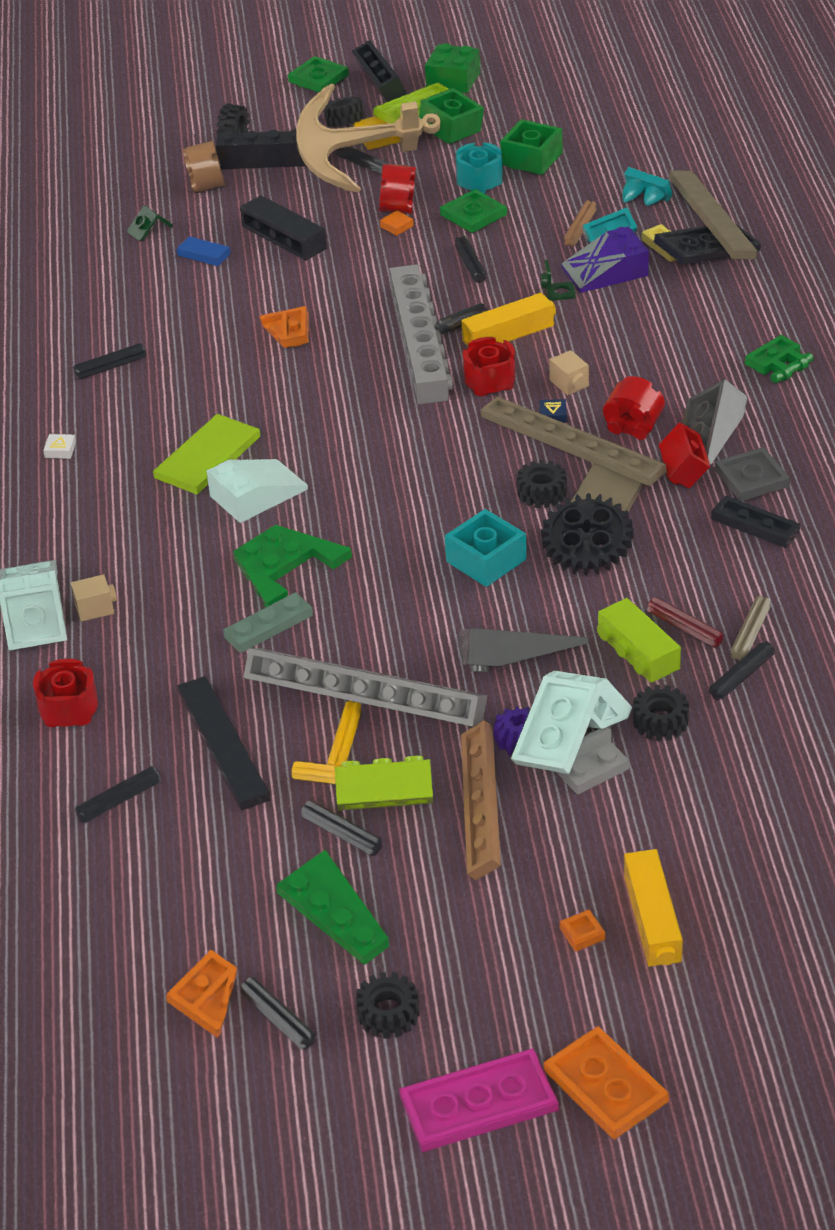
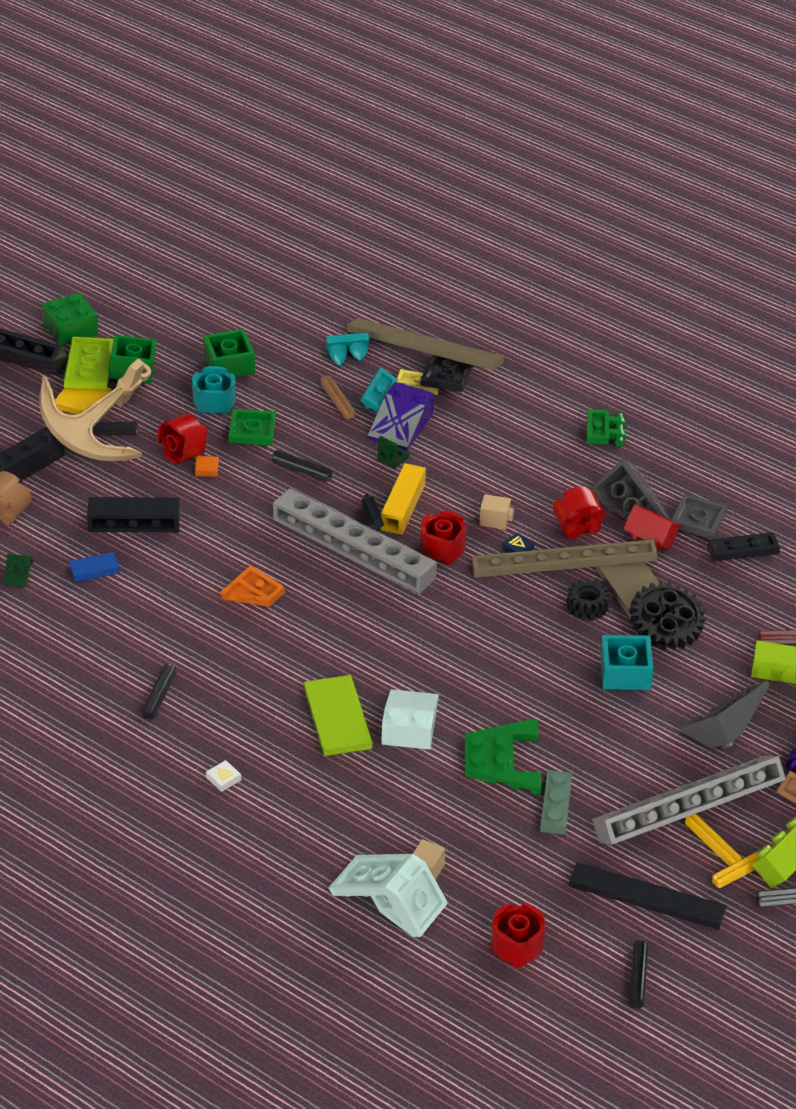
camera: 50 degrees left, 0 degrees up
black tyre [323,96,365,127] -> none

